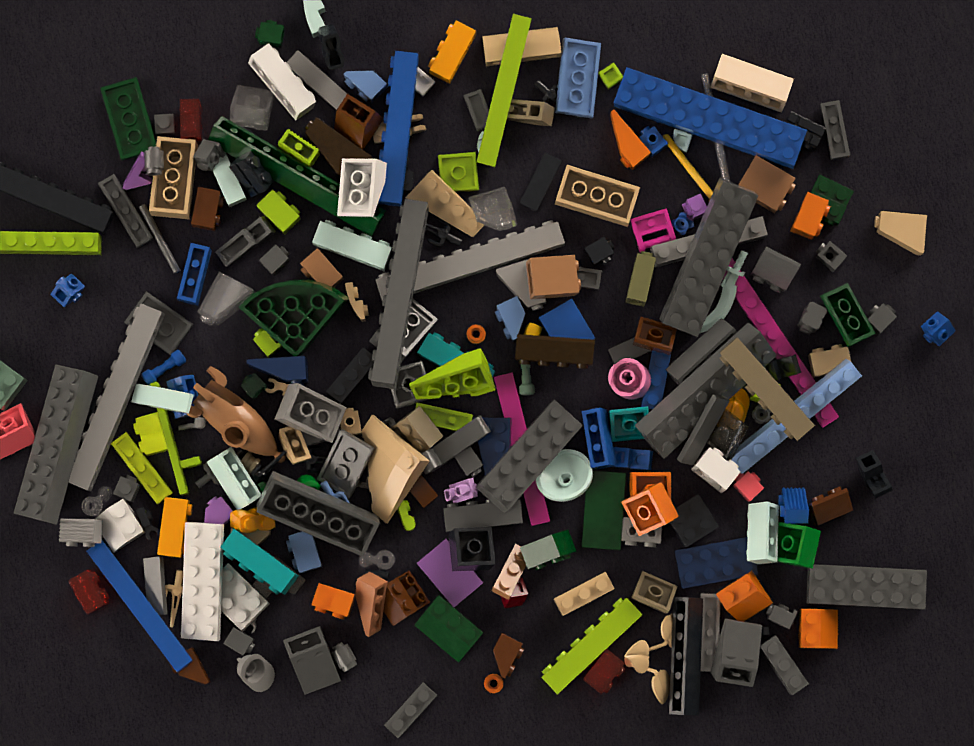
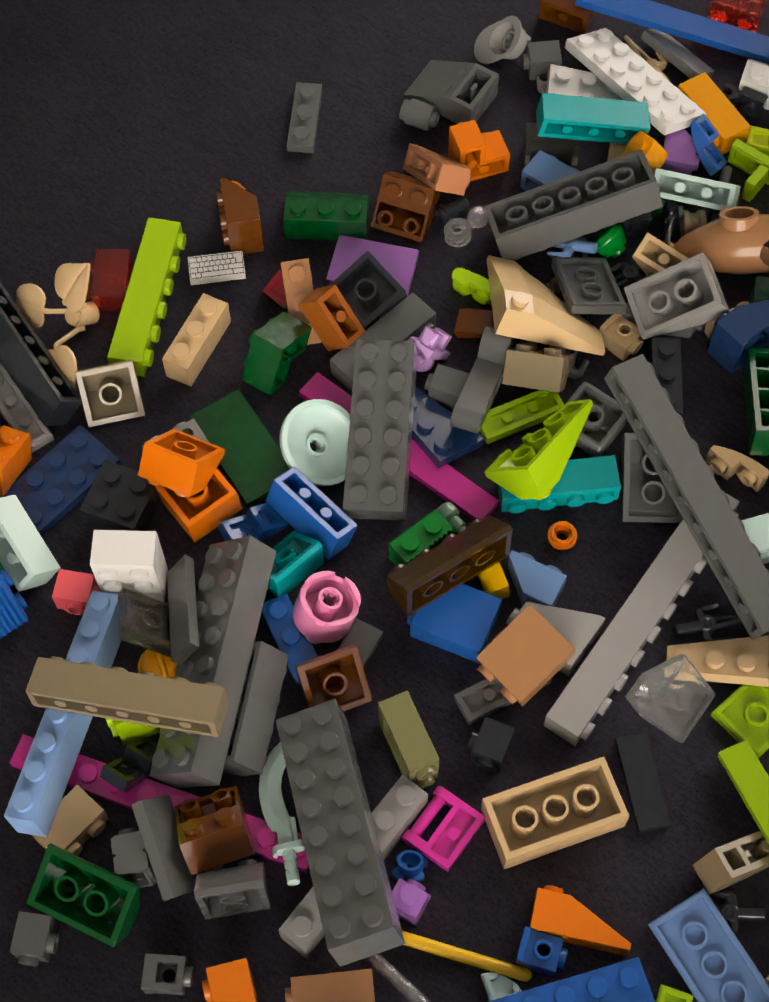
camera: 145 degrees right, 20 degrees down
none -> dark grey tile [132,795,197,901]
none -> reddish brown slope [174,786,255,875]
none -> white tile [188,251,246,285]
none -> dark orange brick [298,285,365,351]
none -> green brick [388,509,453,566]
none -> blue slope [691,113,727,177]

